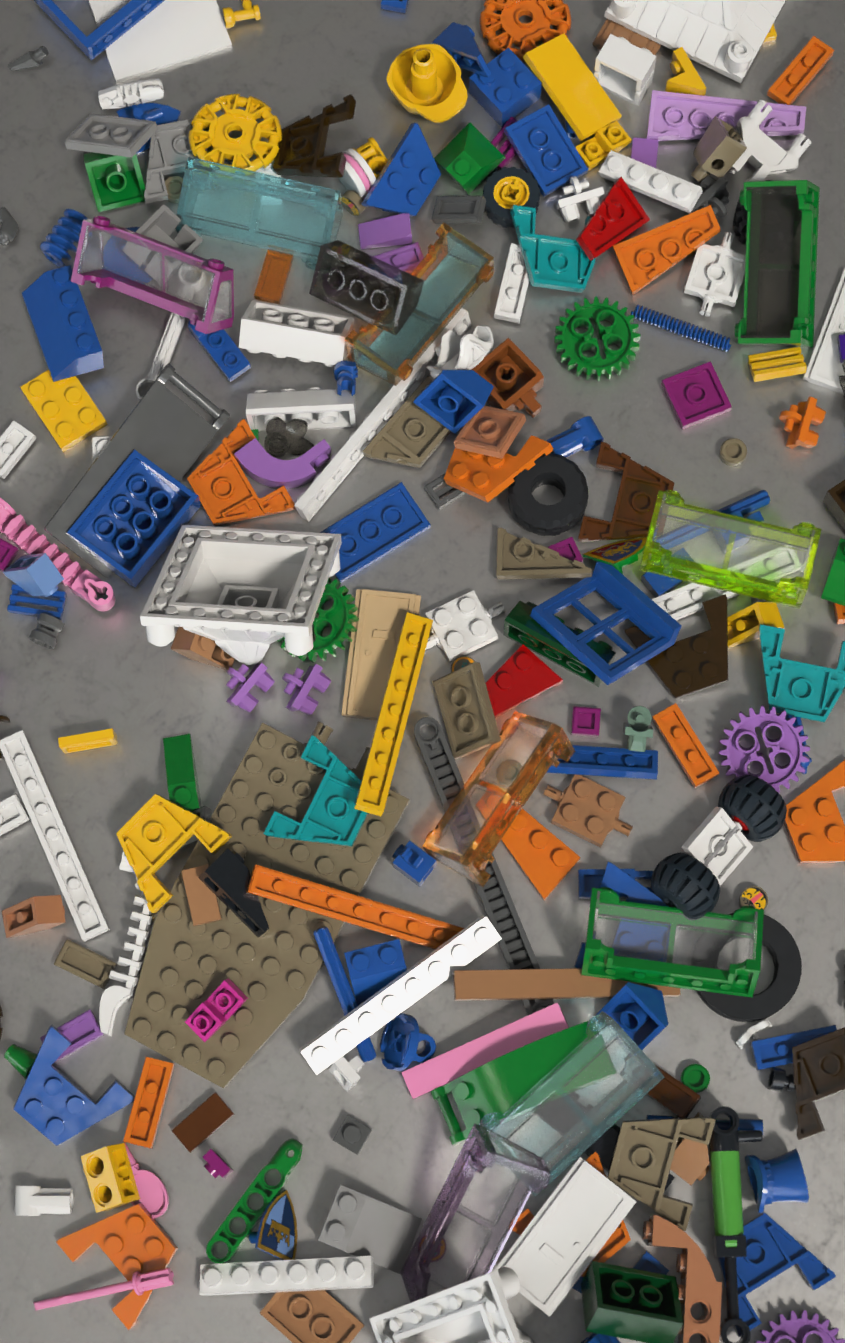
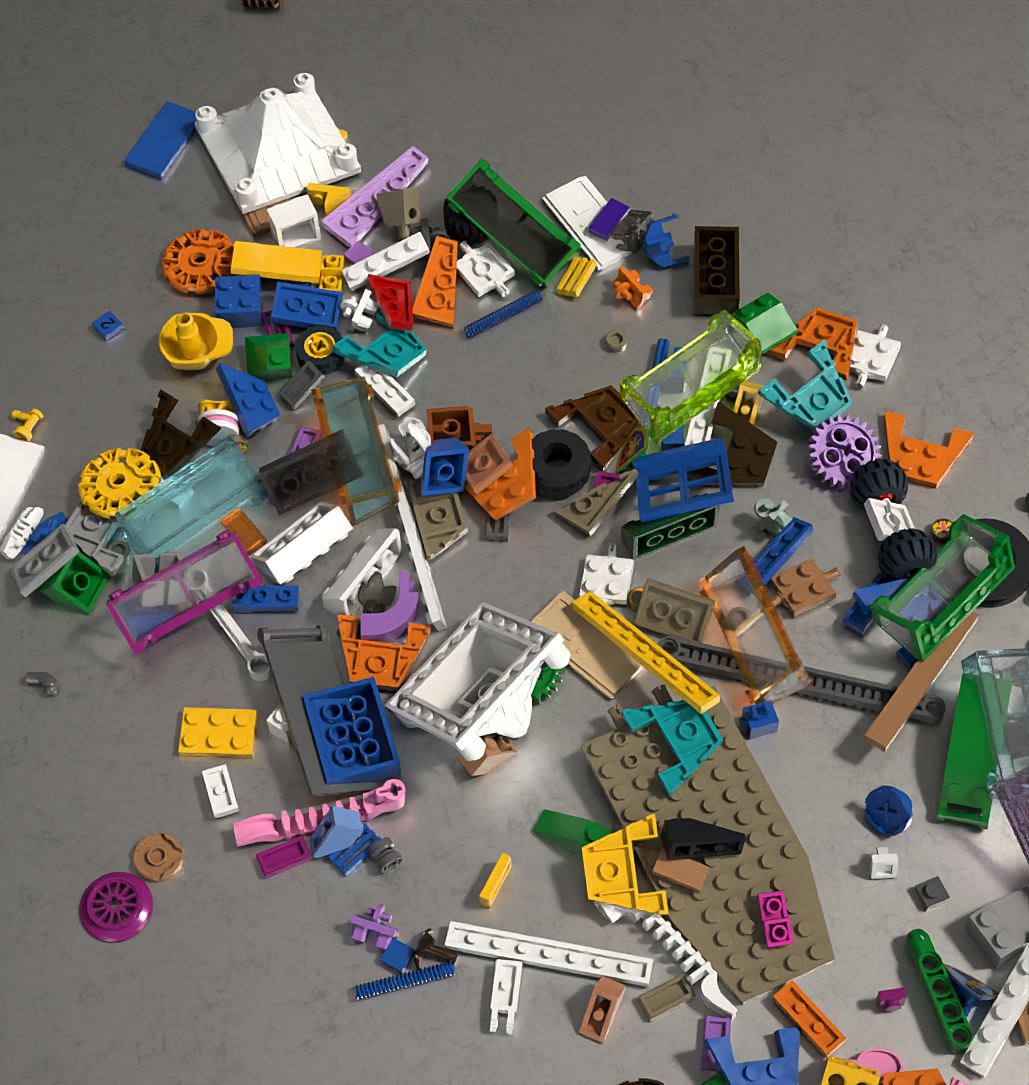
camera: 55 degrees left, 15 degrees down
blue slope [22,265,104,382] -> none
blue piece [40,209,89,268] -> none
reddish brown tile [172,1092,235,1153] -> none
medium lavender hips [226,663,275,712] -> none
orange tile [246,865,464,950] -> none
medium lavender hips [282,664,331,715] -> none
white plate [299,914,502,1075] -> none
blue axle [313,927,376,1062] -> none
blue tile [320,482,431,583] -> none
blue piece [333,361,358,396] -> none
blue slope [344,939,407,1006] -> none
medium lavender slope [358,213,412,249] -> none
bright pink tile [401,1002,569,1099] -> none
blue slope [432,22,491,77] -> none
orange wing [478,786,581,901] -> none
red wing [486,644,563,718] -> none
blue piece [547,416,604,458] -> none
green gear [554,297,641,381] -> none
magenta tile [571,706,601,737] -> none
blue slope [595,982,668,1057] -> none
orange plate [652,703,719,788] -> none
magenta tile [661,361,732,430] -> none
white connector [728,99,811,182] -> none
orange plate [767,36,834,105] -> none

